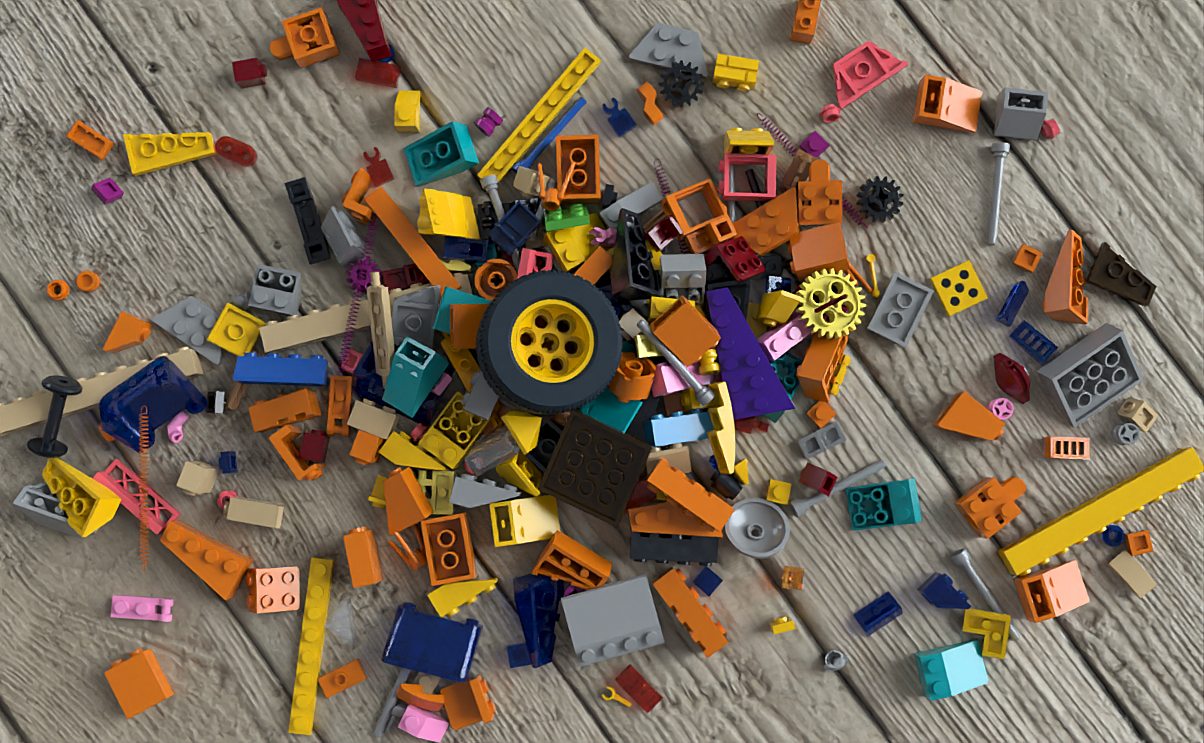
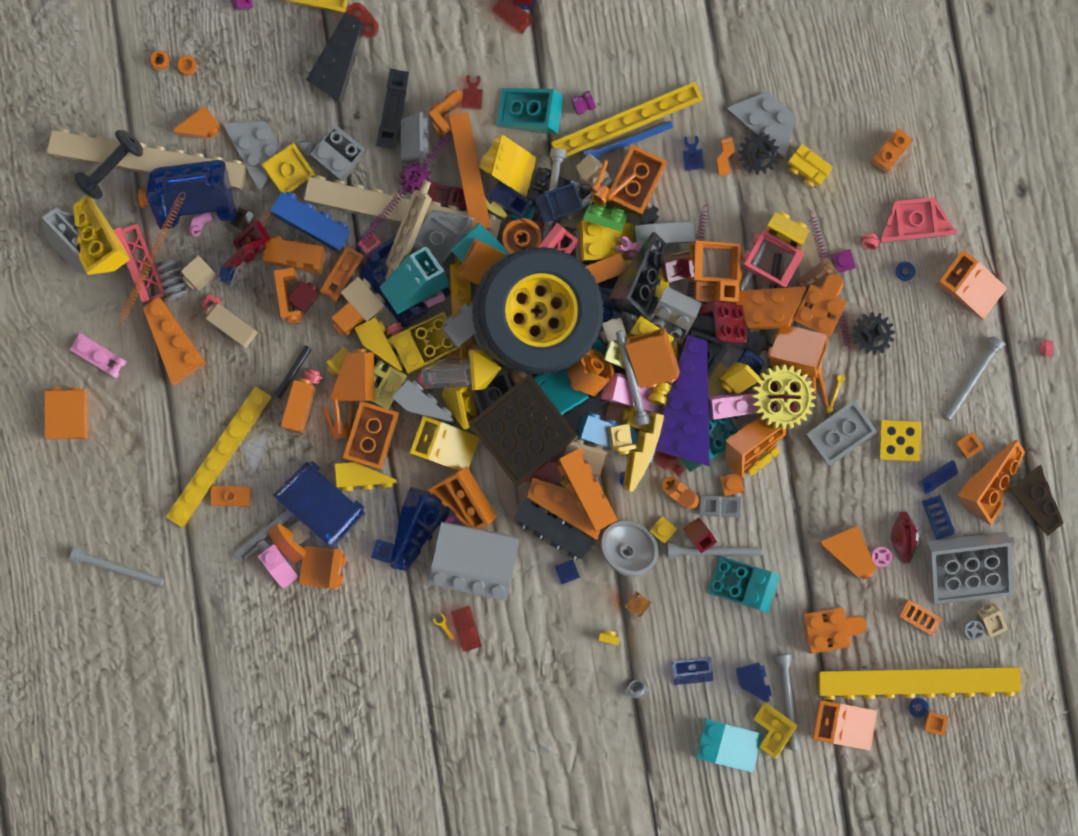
camera: 25 degrees right, 0 degrees up
bracket [246,566,300,613] -> none
yellow slope [394,91,420,133] -> none
orange wedge [652,567,728,658] -> none
black brick [710,470,743,500] -> none
yellow slope [734,458,749,485] -> none
light grey slope [994,87,1048,141] -> none
tan slope [1108,550,1157,599] -> none
none -> light grey piece [155,259,189,302]
none -> dark red bracket [223,220,271,268]
none -> black bar [274,345,312,399]
none -> coral plate [304,369,323,384]
none -> black wedge [306,12,366,102]
none -> yellow bracket [608,424,636,455]
none -> orange piece [662,476,699,510]
none -> clear blue plate [895,261,915,281]

